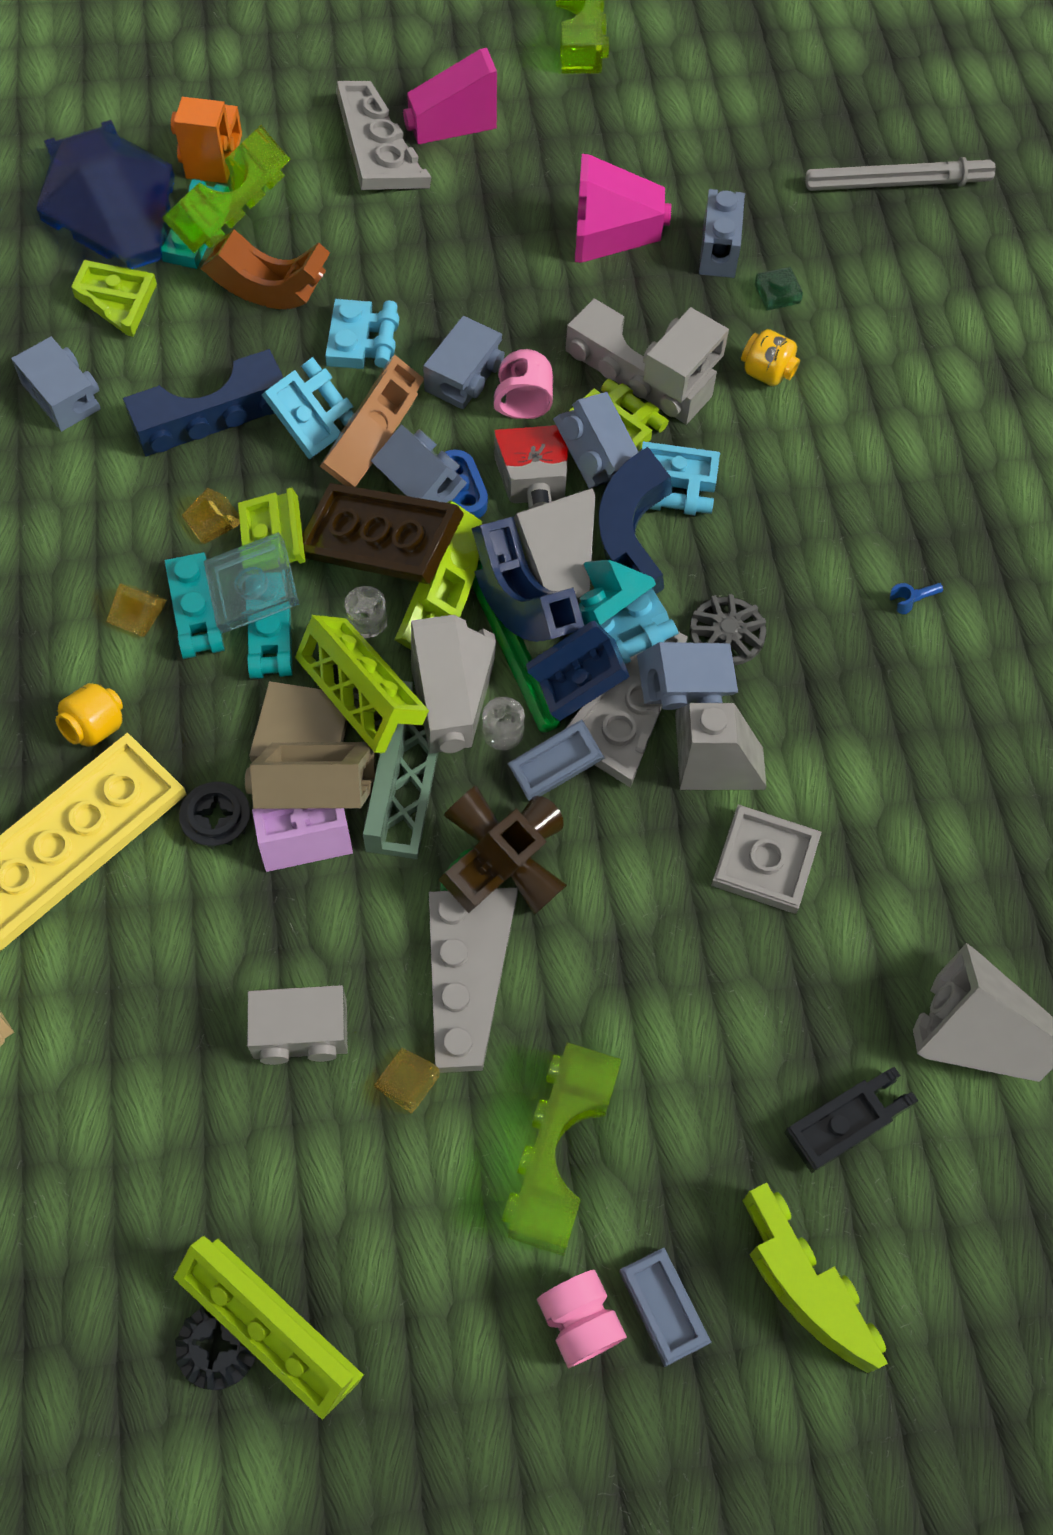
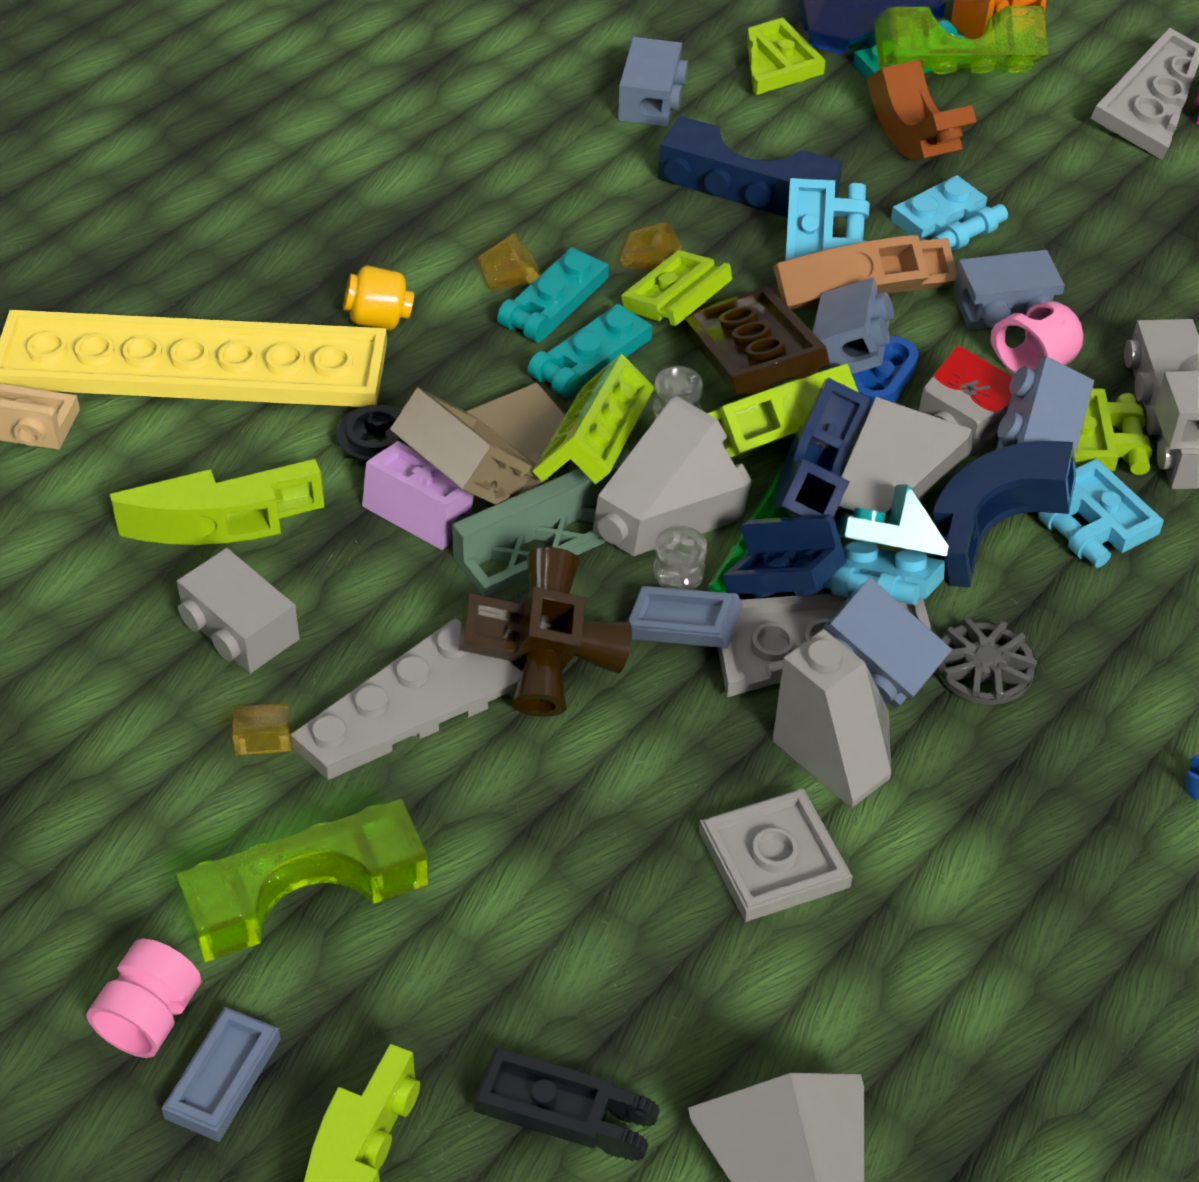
camera: 50 degrees right, 15 degrees down
clear light blue tile [204,532,299,633] -> none
none -> lime slope [110,459,324,545]

